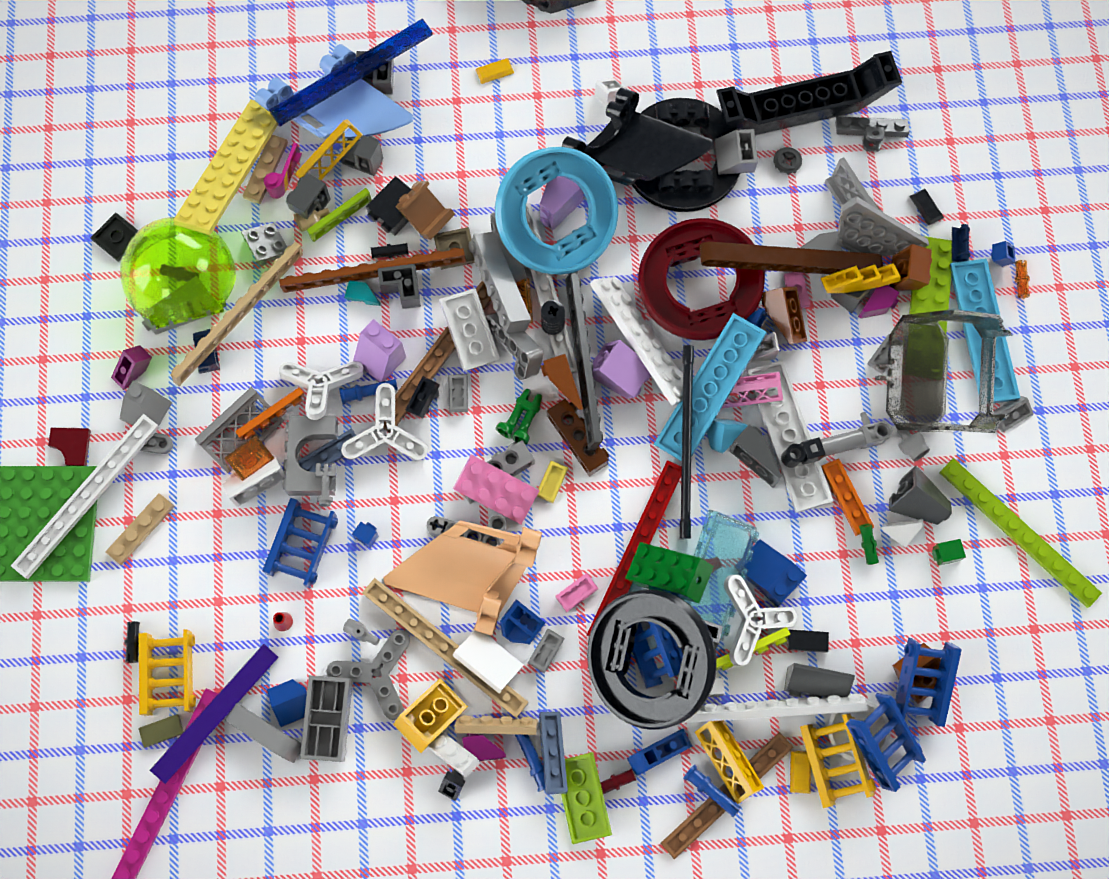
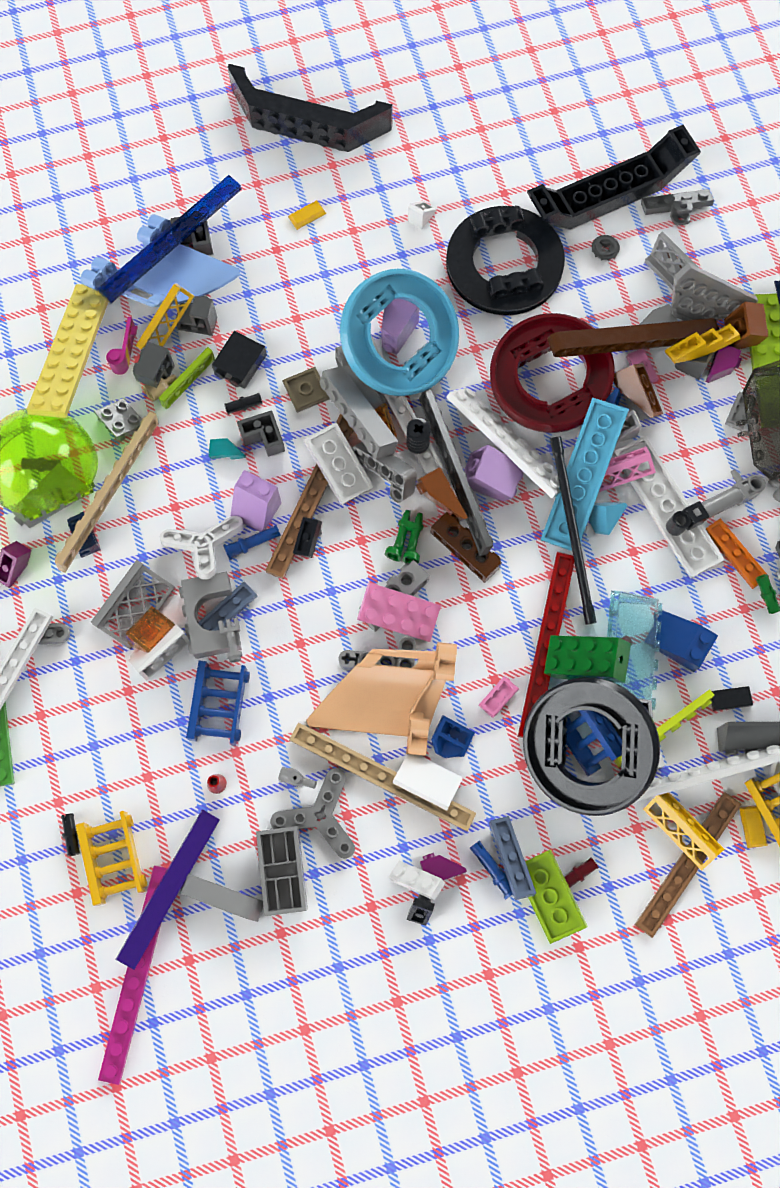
camera: 10 degrees left, 0 degrees up
tan plate [105,493,175,565] -> none
light grey slope [119,380,172,426] -> none
olive tile [138,714,184,748] -> none
orange plate [235,387,305,440] -> none
tan plate [242,134,288,204] -> none
blue slope [267,679,307,727] -> none
dark orange plate [279,248,466,293] -> none
white piece [341,383,428,461] -> none
blue plate [352,522,379,548] -> none
yellow slope [393,678,468,753] -> none
medium nougat panel [396,181,455,240] -> none
light grey plate [448,374,468,413] -> none
tan plate [455,715,538,735] -> none
light grey plate [528,628,565,674] -> none
light yellow tile [537,461,568,503] -> none
black panel [561,87,714,186] -> none
blue slope [627,728,693,777] -> none
blue pin [683,764,741,818] -> none
light grey slope [714,129,758,174] -> none
white piece [724,575,797,666] -> none
dark grey slope [729,424,782,488] -> none
black tile [909,188,944,226] -> none

